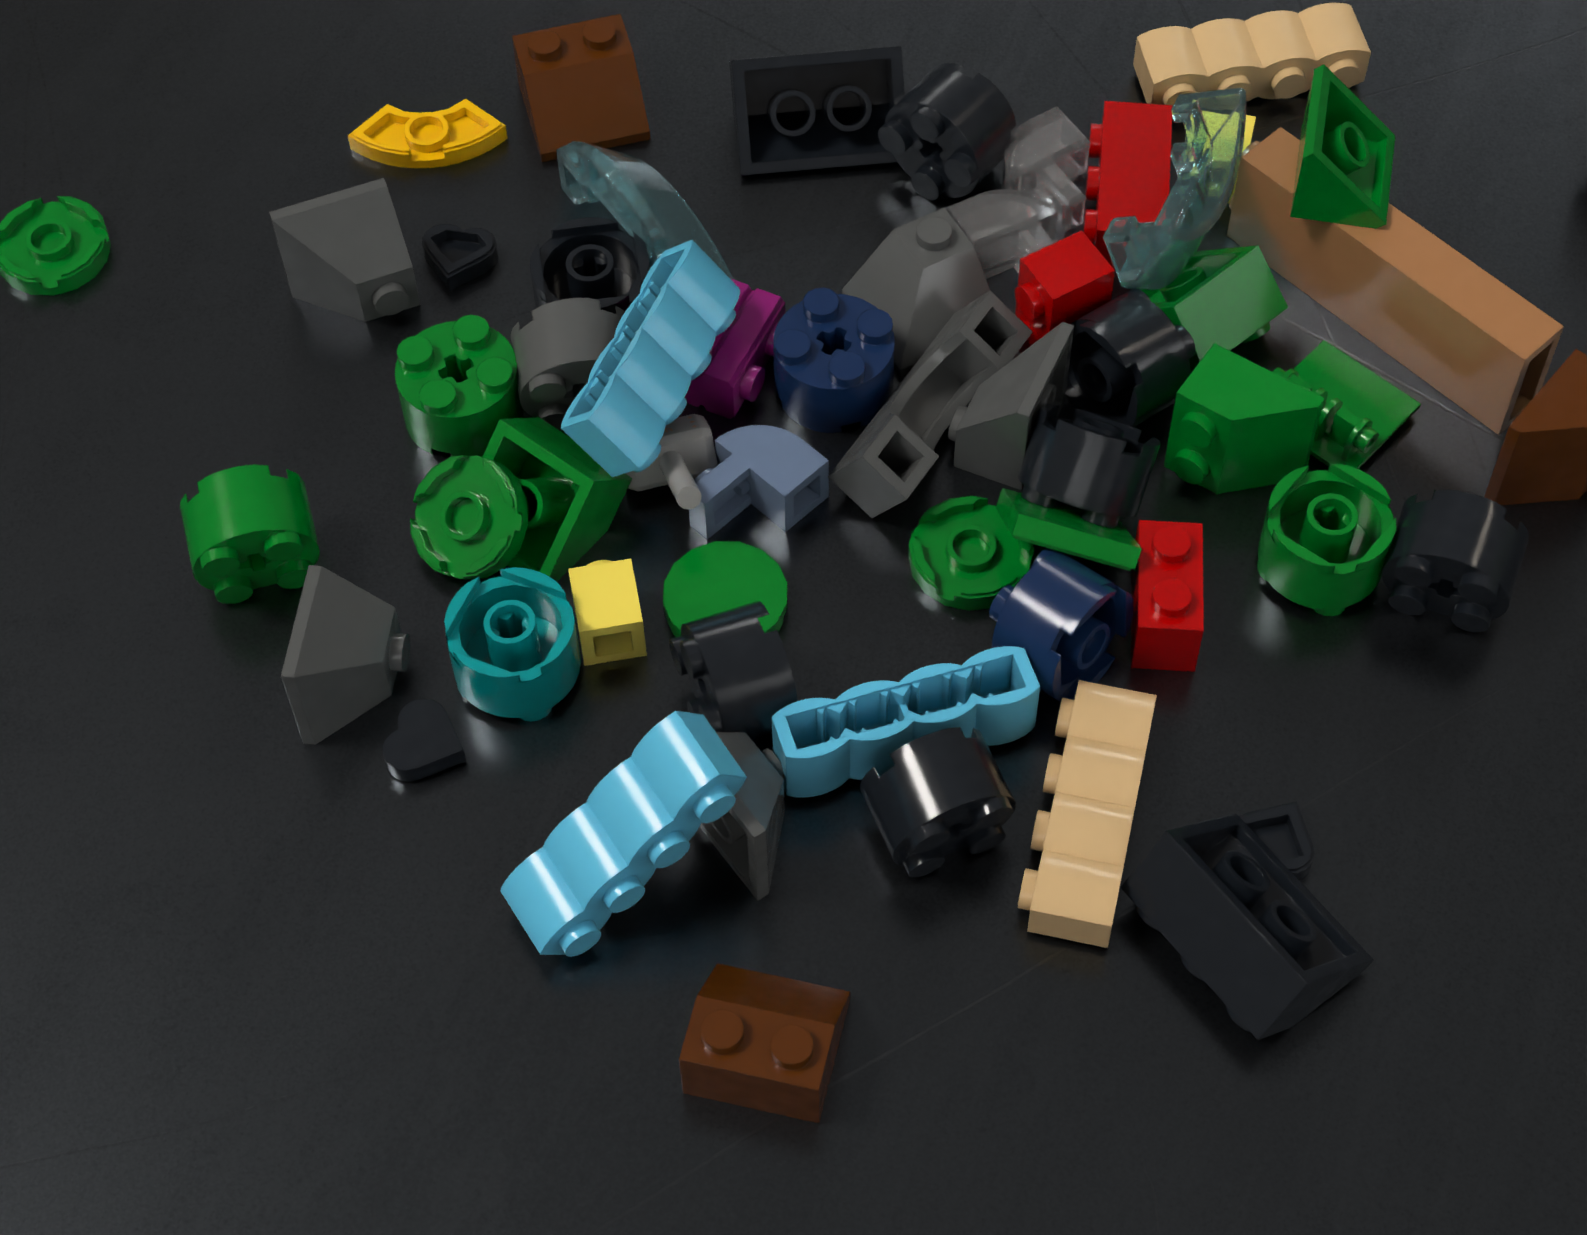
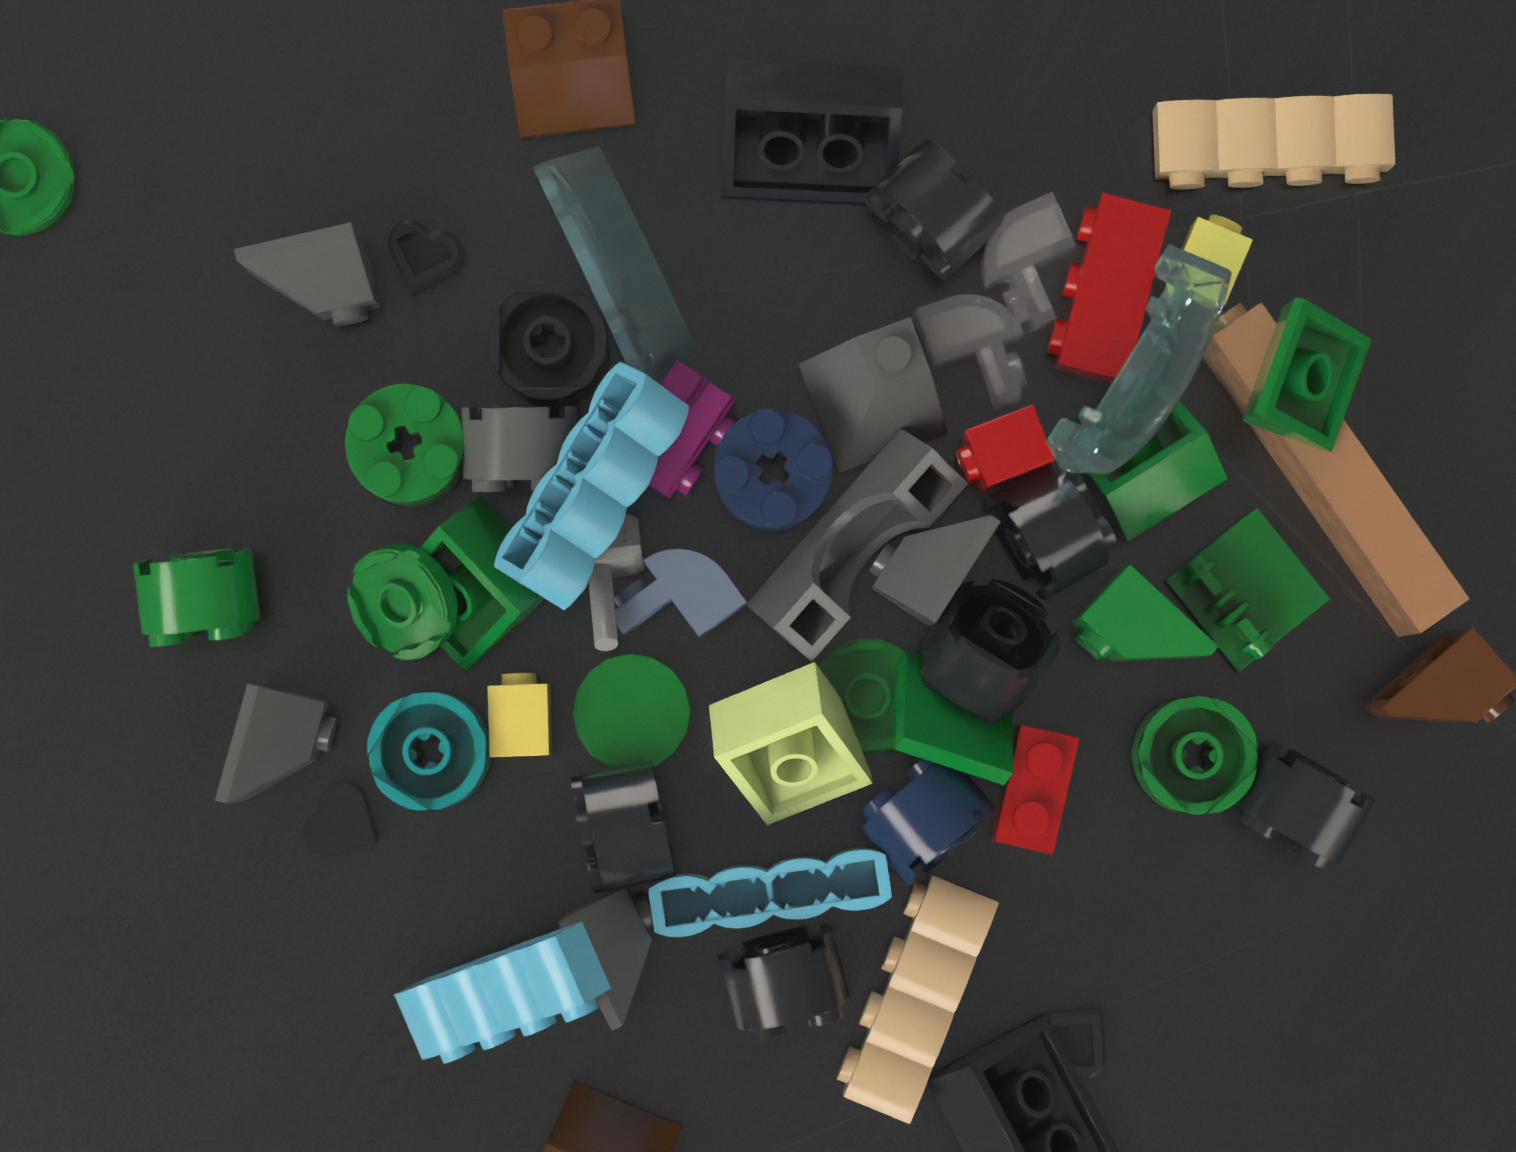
camera: 10 degrees right, 30 degrees up
yellow tile [348,99,508,168] -> none
none -> yellowish green slope [709,662,873,825]

